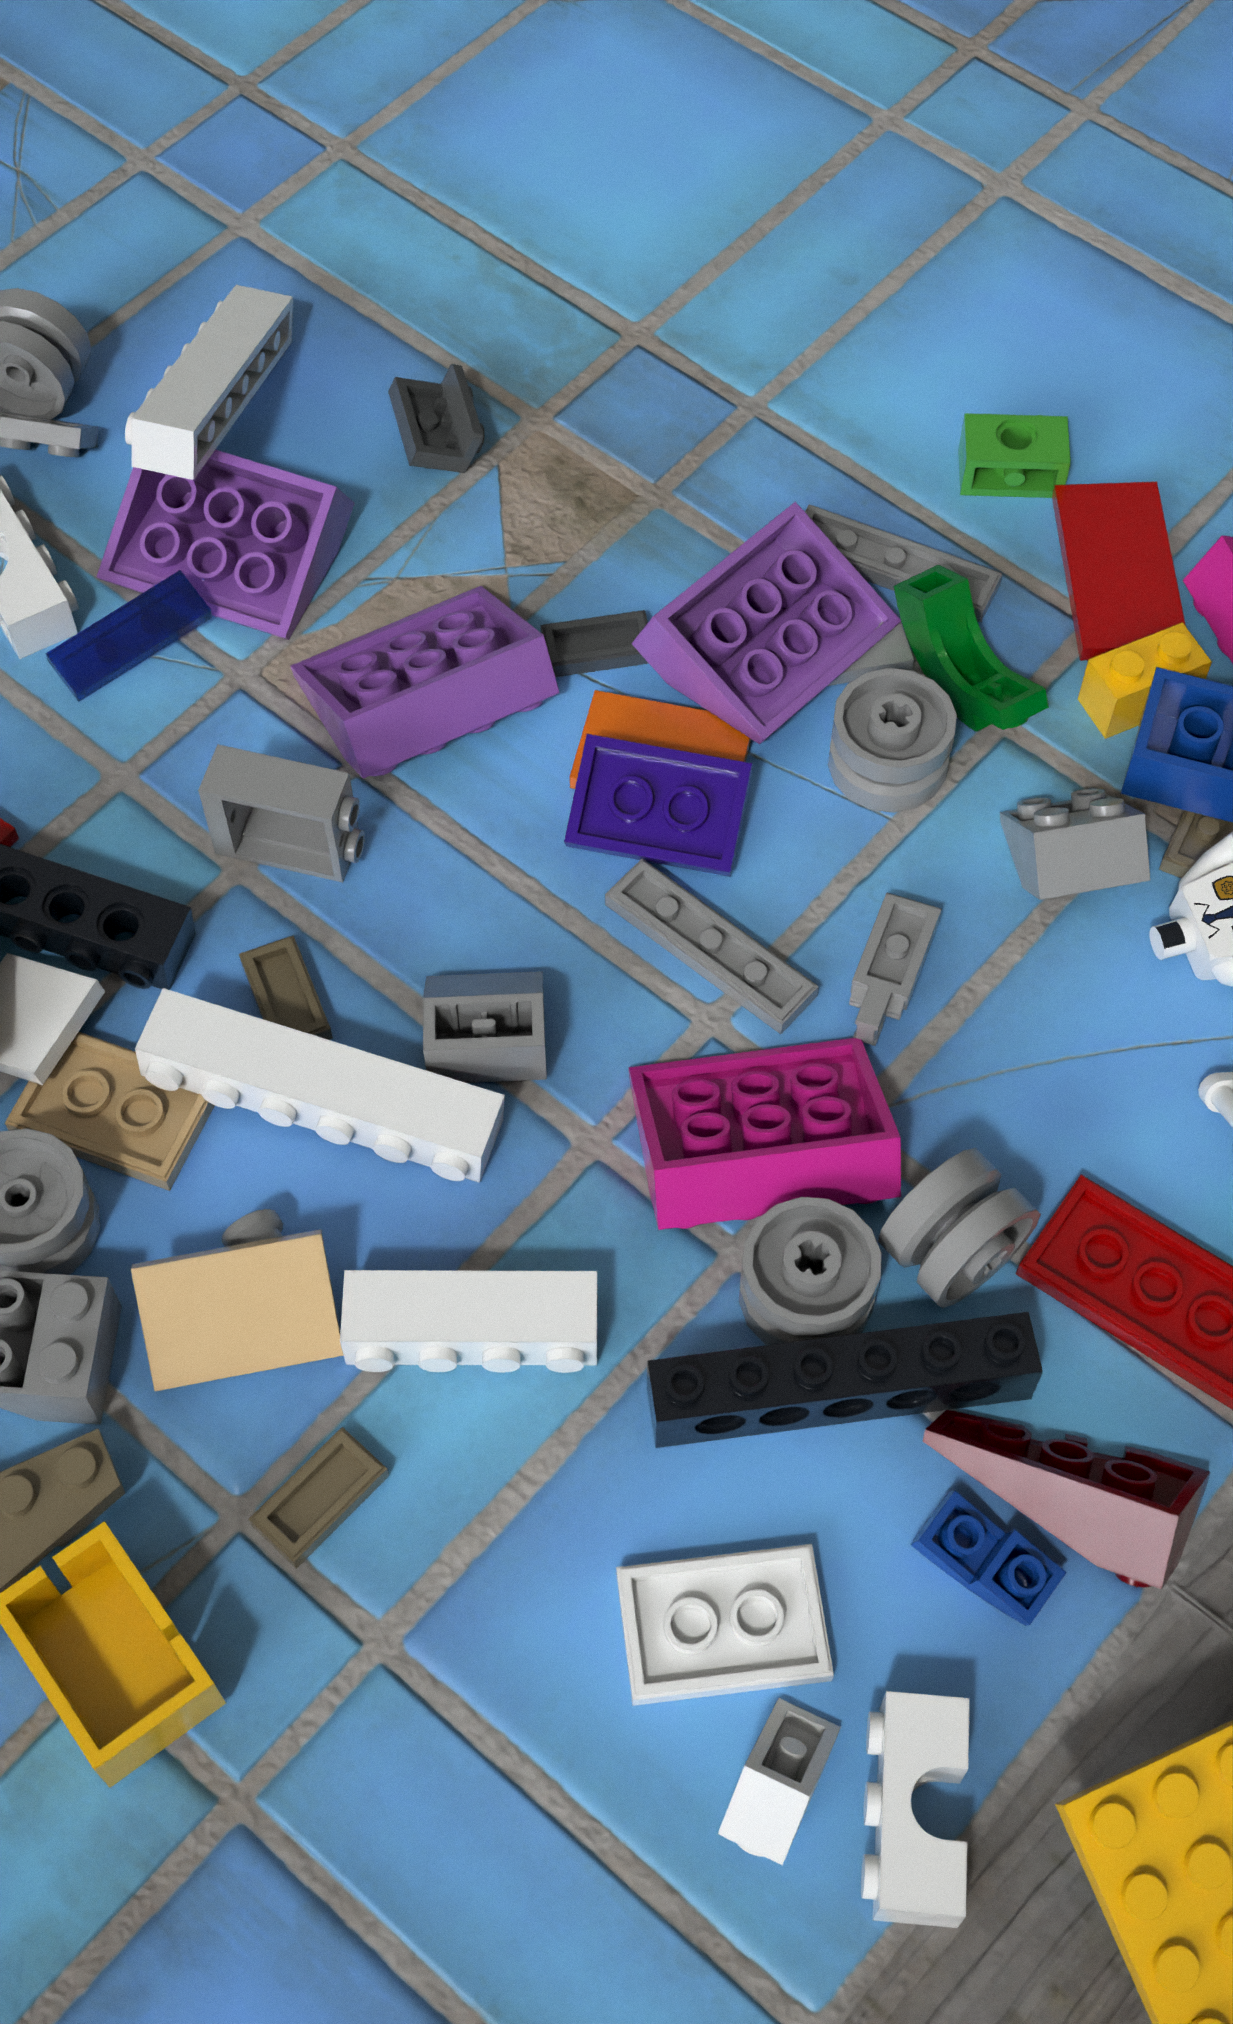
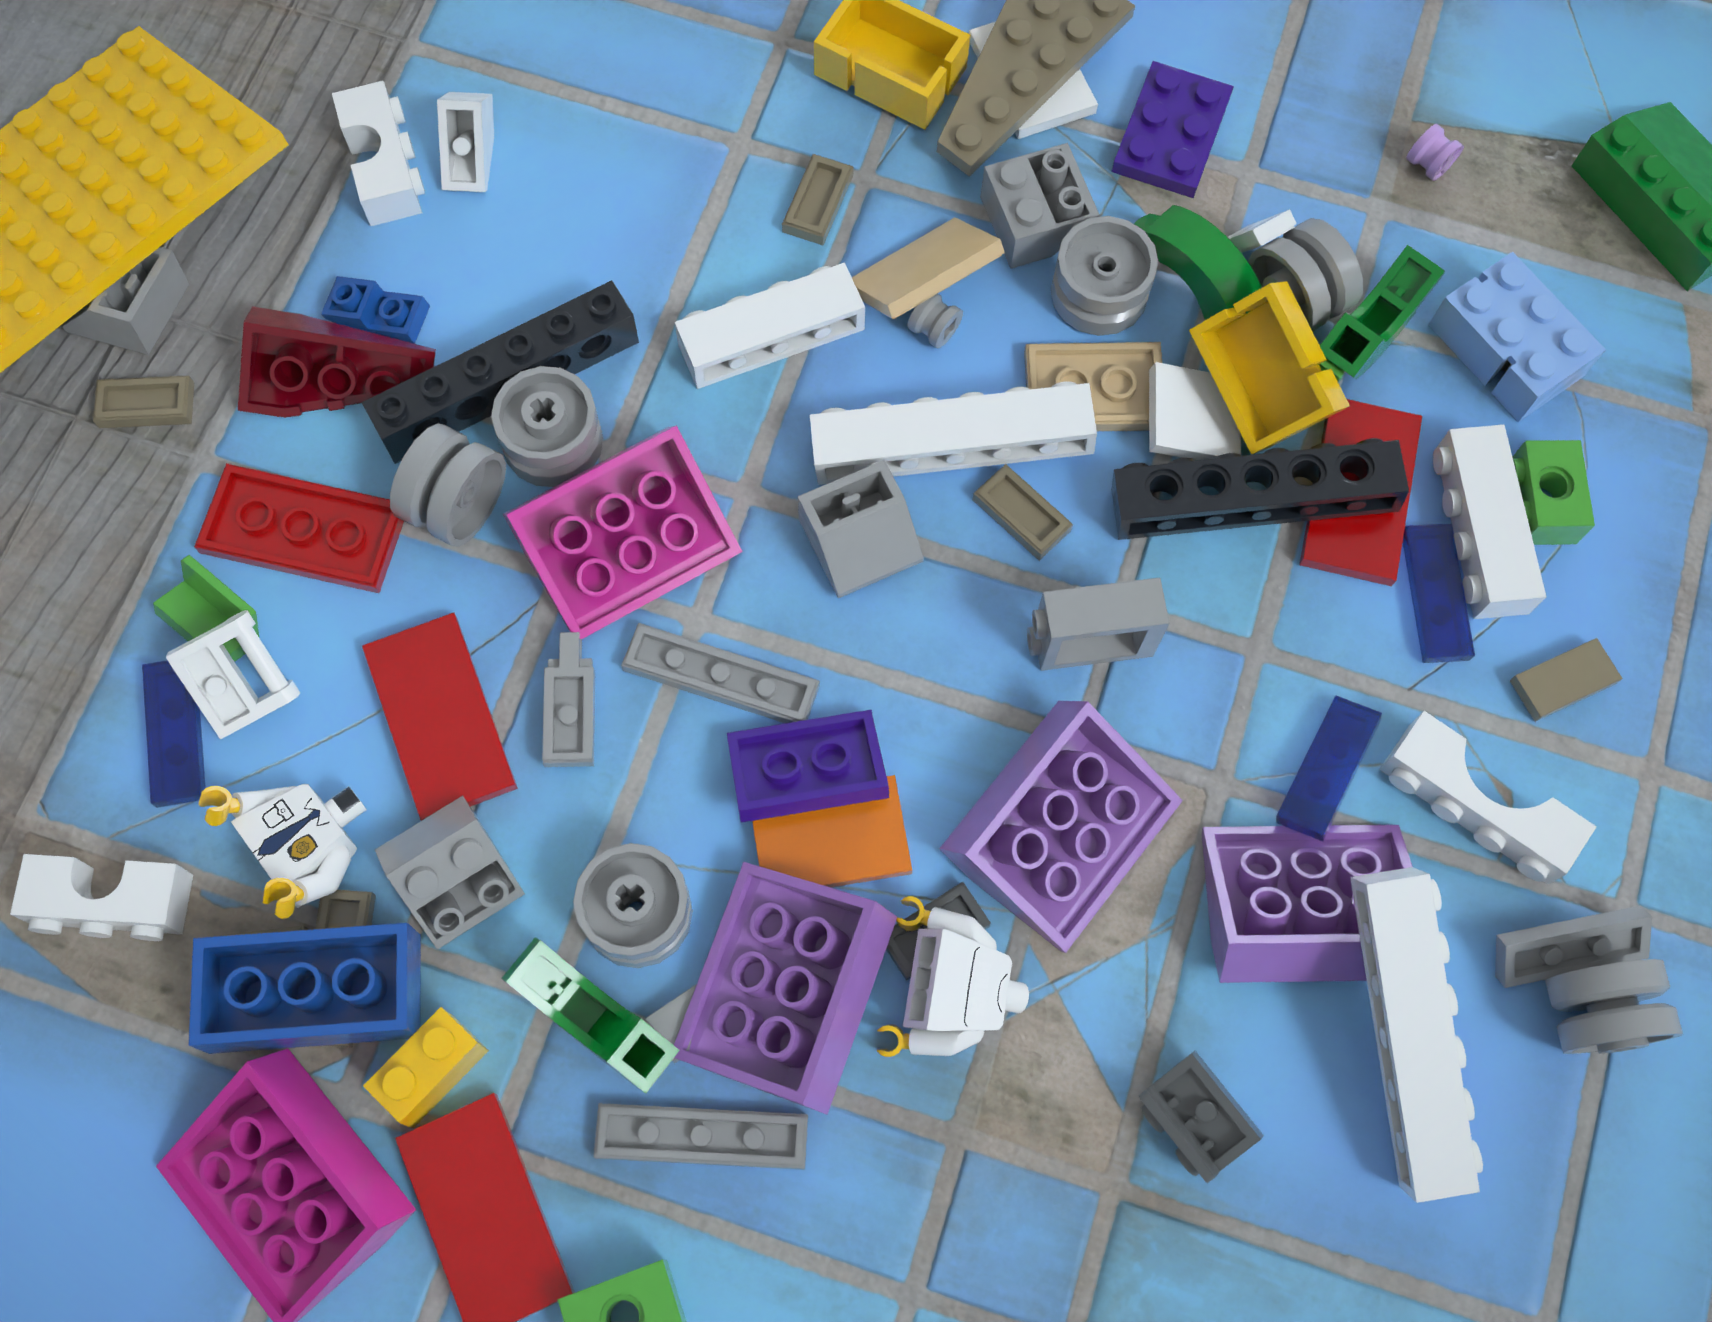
camera: 155 degrees right, 10 degrees up
white tile [616,1544,834,1706] -> none
none -> red tile [362,612,518,821]
none -> white torso [877,896,1029,1057]

